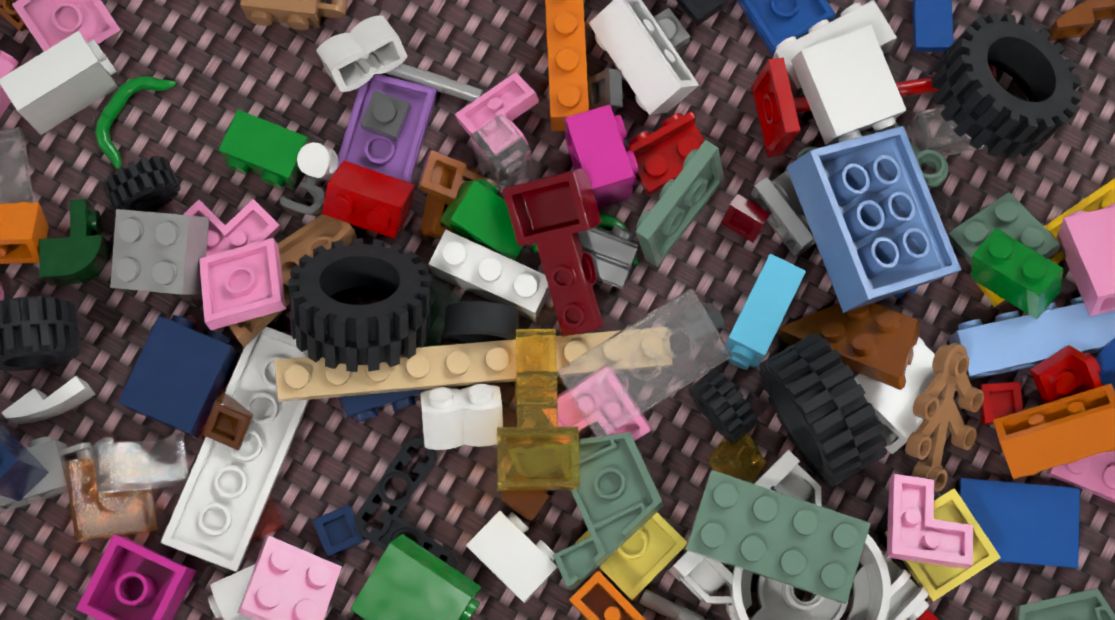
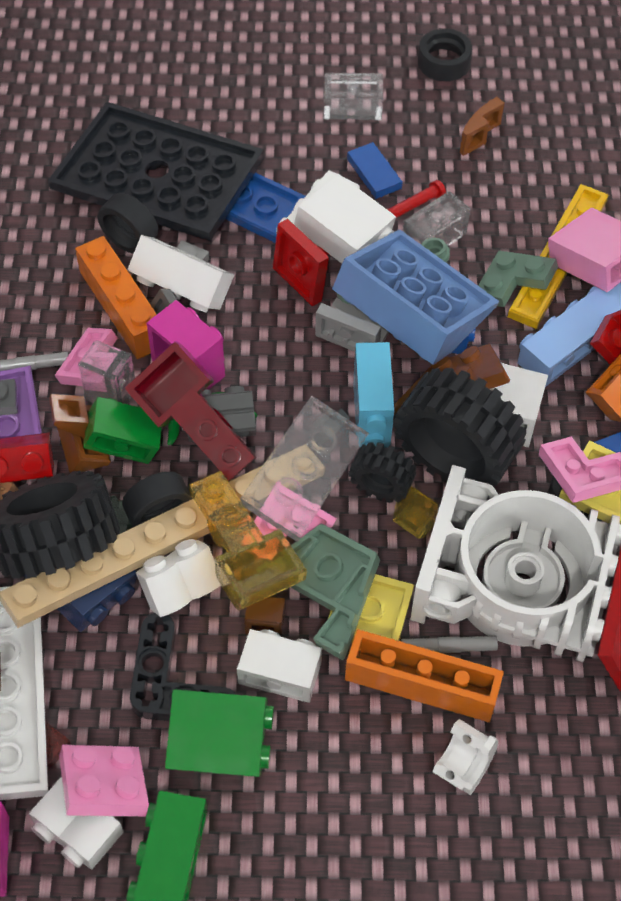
camera: 30 degrees left, 20 degrees down
dark blue tile [312,504,366,558] -> none
white brick [429,230,550,322] -> none
red bracket [626,111,705,196] -> none
sand green plate [635,140,725,268] -> none
sand green plate [685,470,871,604] -> none
dark red plate [721,194,770,243] -> none
medium nougat plant [906,343,984,493] -> none
black tyre [931,13,1082,159] -> none
green brick [971,228,1063,319] -> none
red plate [977,382,1023,425] -> none

